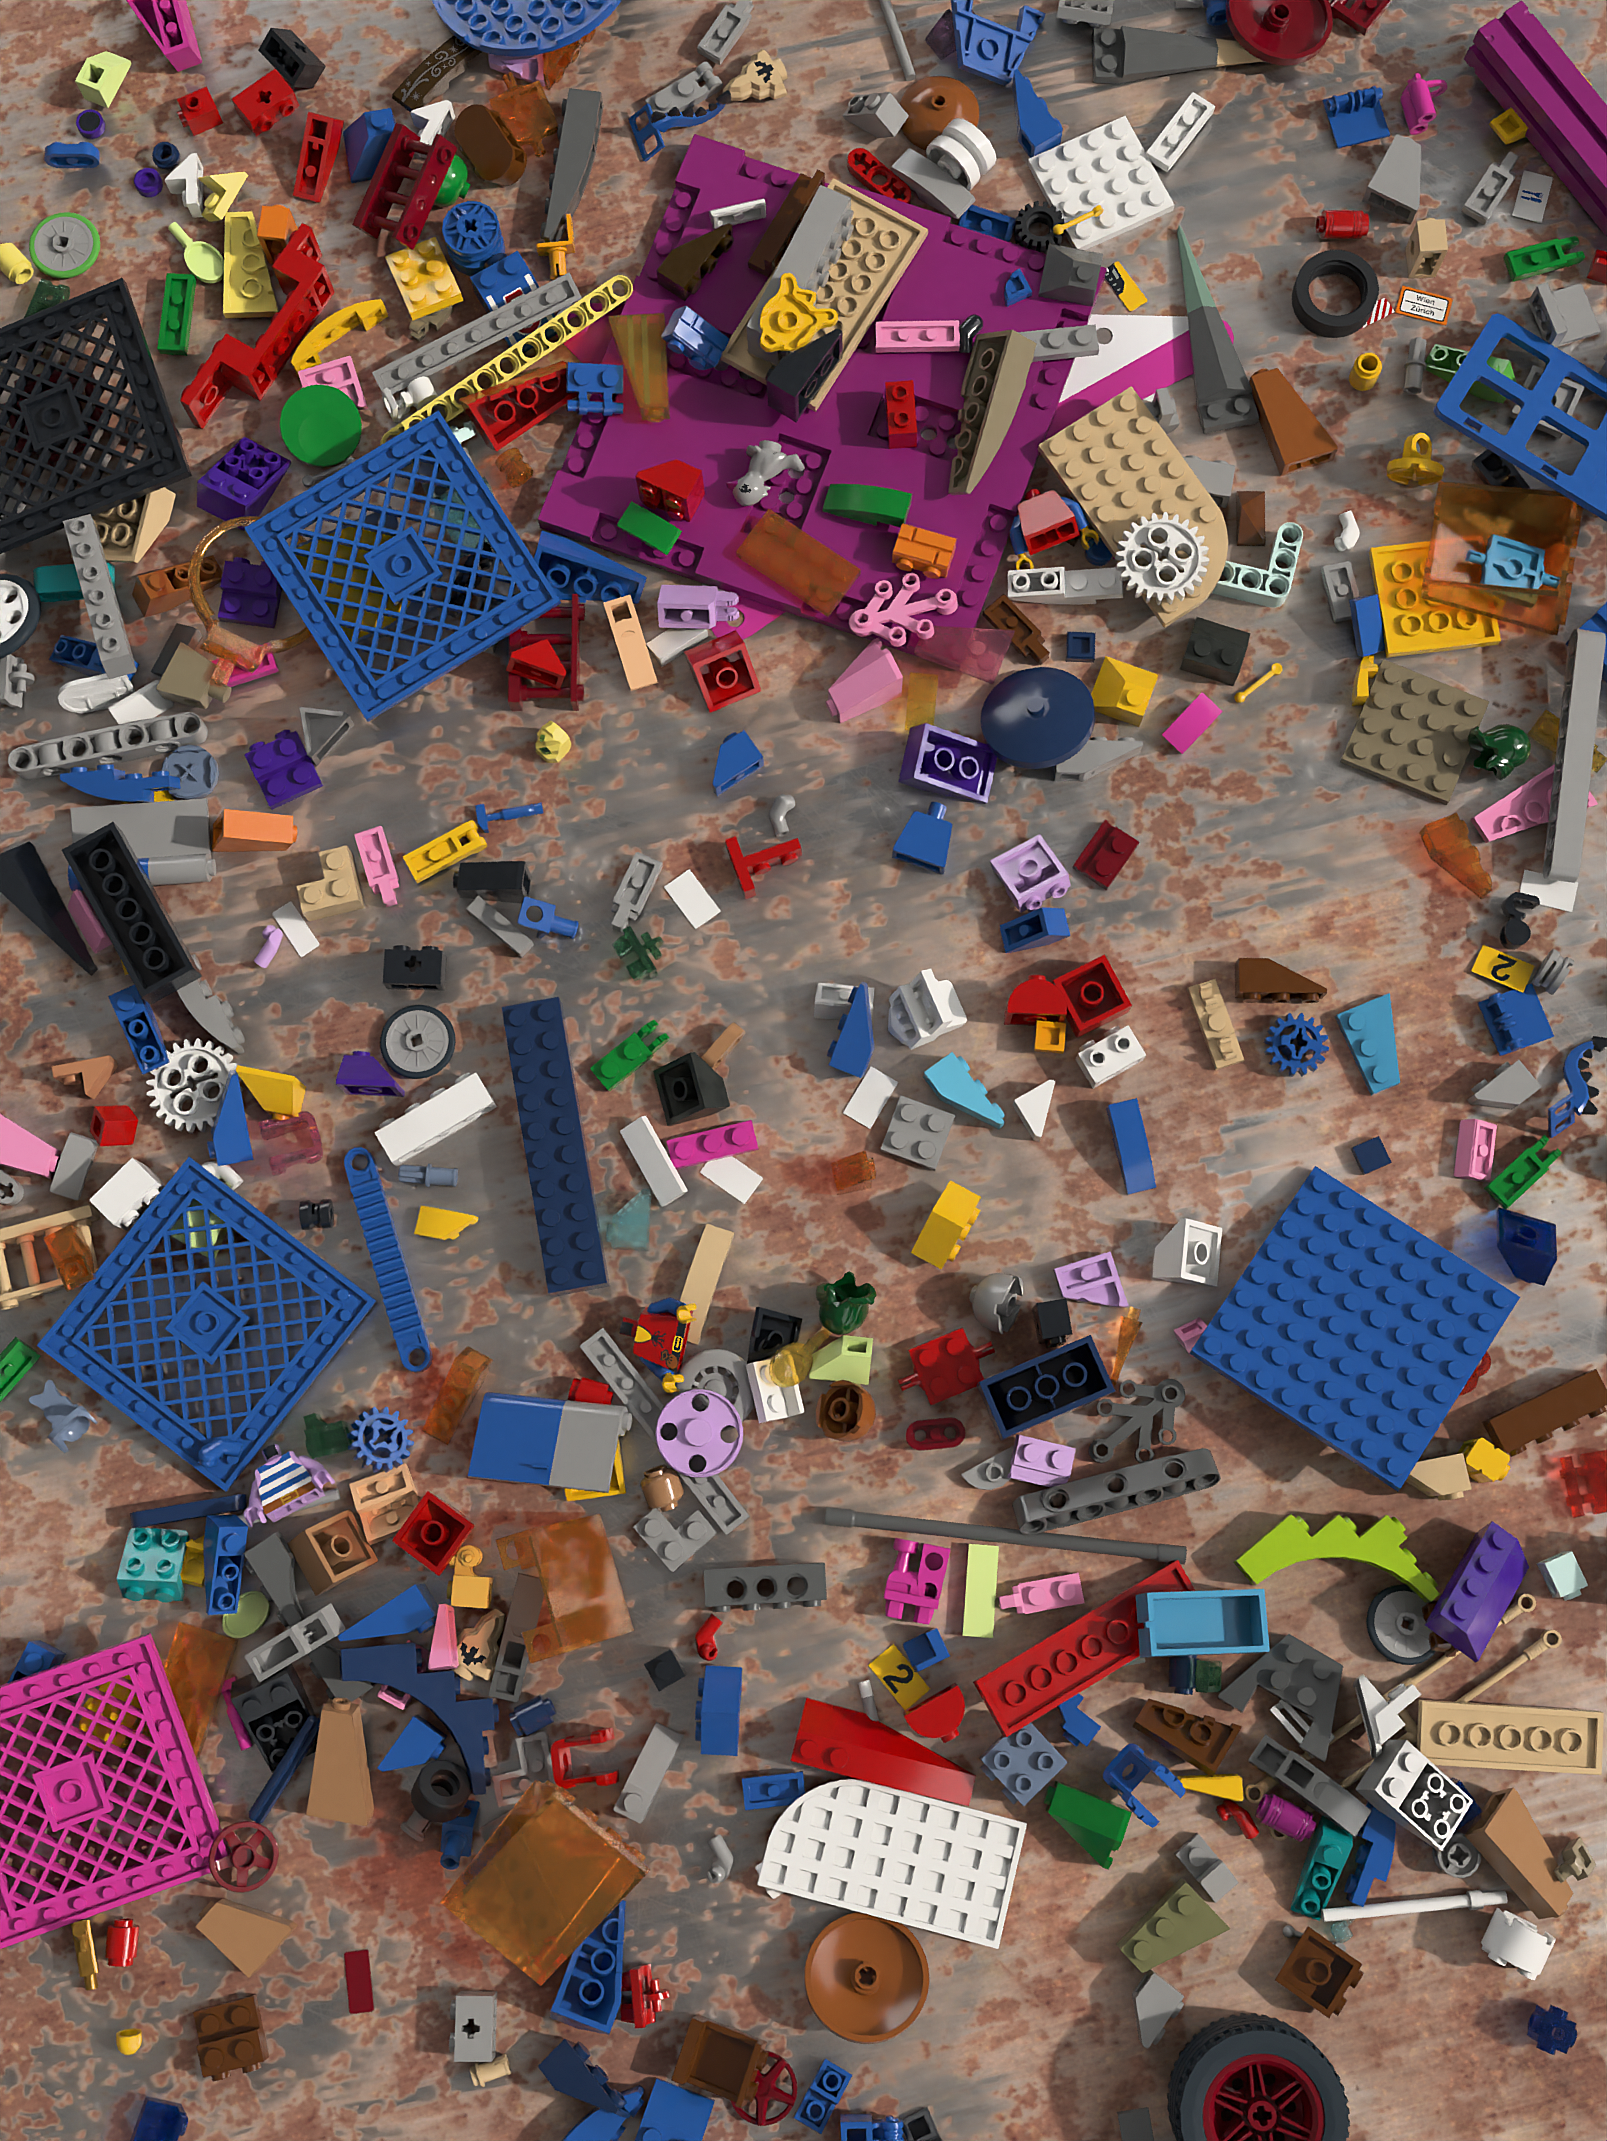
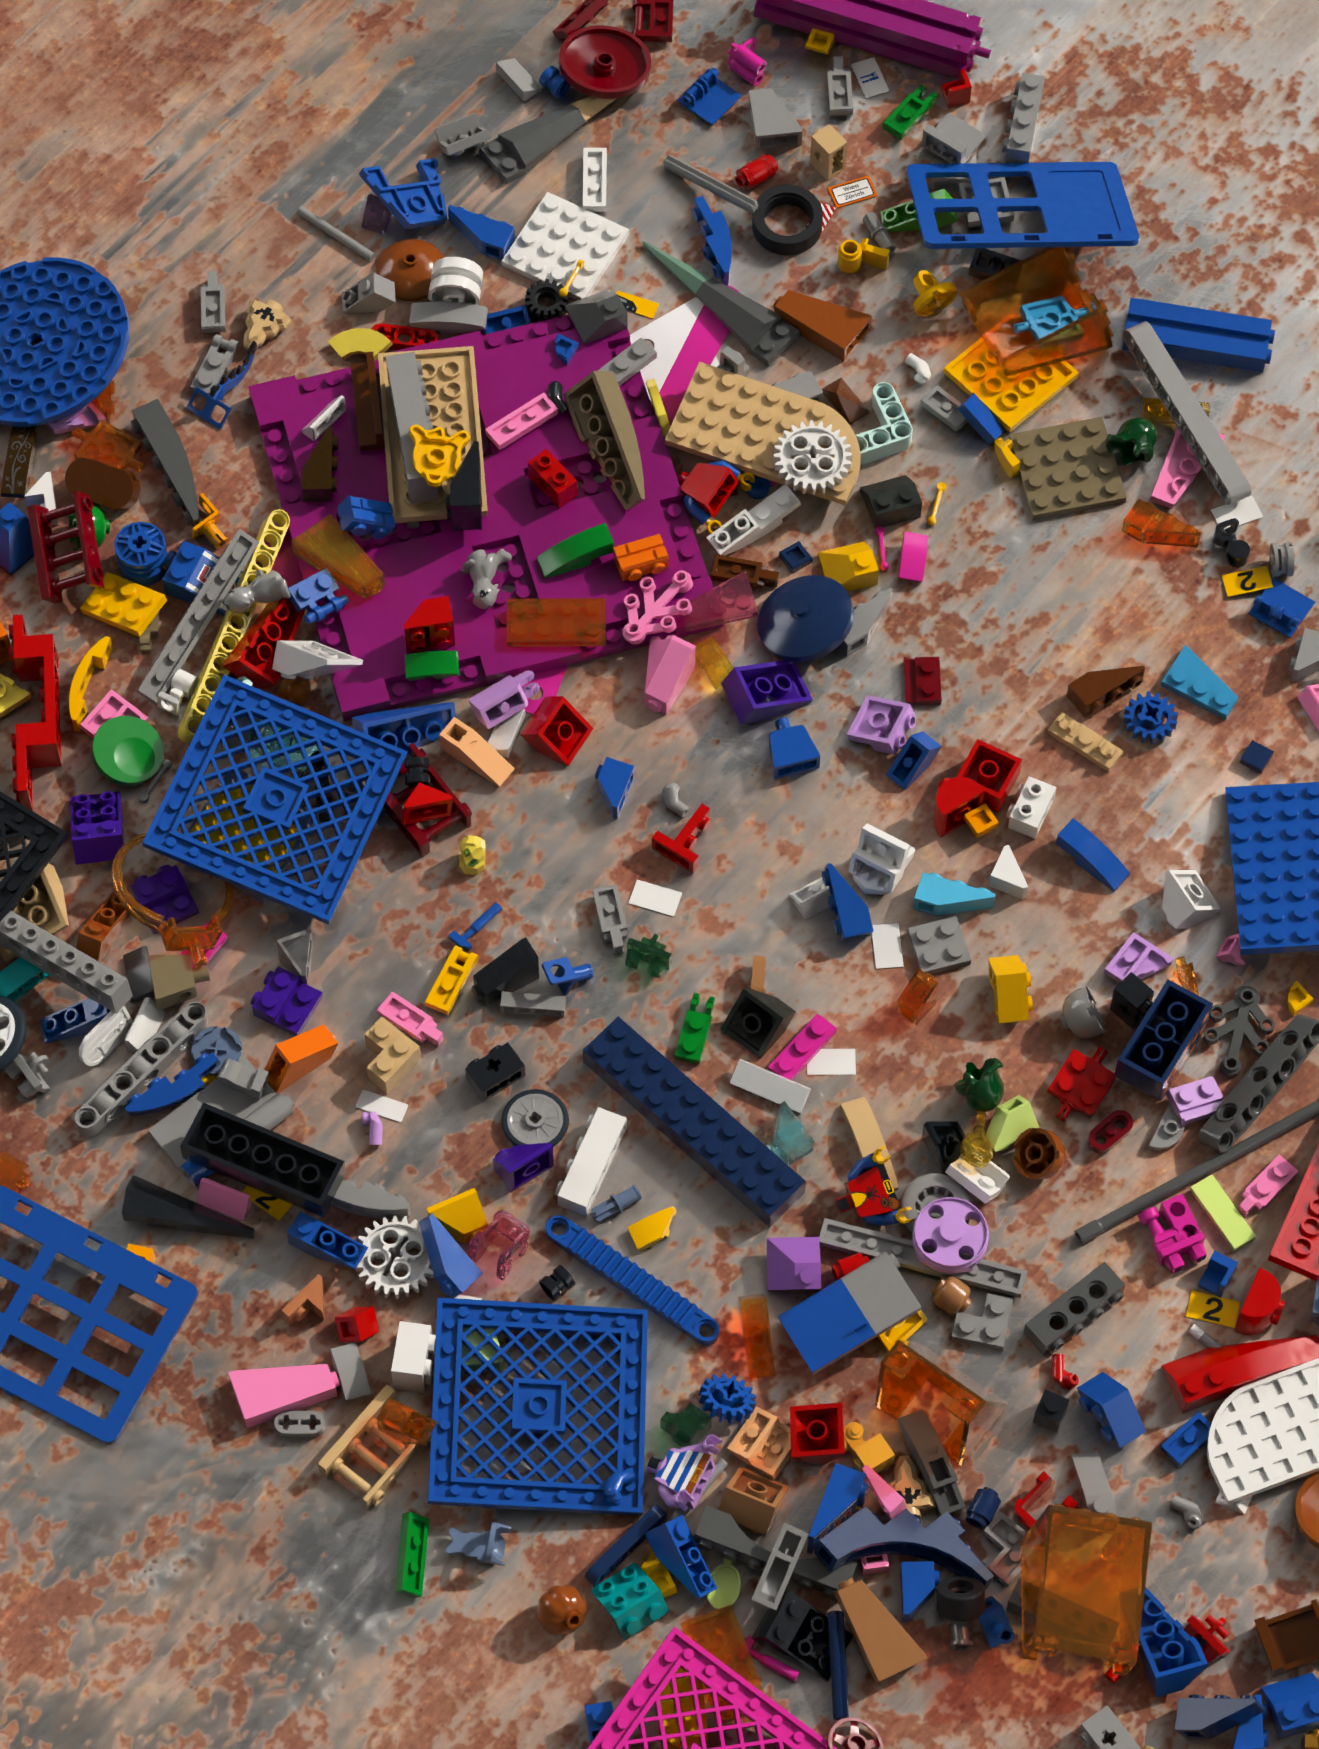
camera: 40 degrees left, 15 degrees down
none -> light grey leg [217,1059,269,1100]
none -> light grey animal [225,569,291,613]
none -> white slope [272,640,363,679]
none -> light yellow tile [328,328,393,360]
none -> black wheel [405,757,430,787]
none -> dark orange plant [537,1585,587,1635]
none -> light yellow tile [646,378,670,438]
none -> light grey axle [663,155,758,213]
none -> blue slope [691,196,732,286]
none -> medium lavender slope [767,1237,821,1290]
none -> yellow slope [859,237,890,270]
none -> dark pink hinge [875,526,889,571]
none -> yellow tile [1287,981,1314,1017]

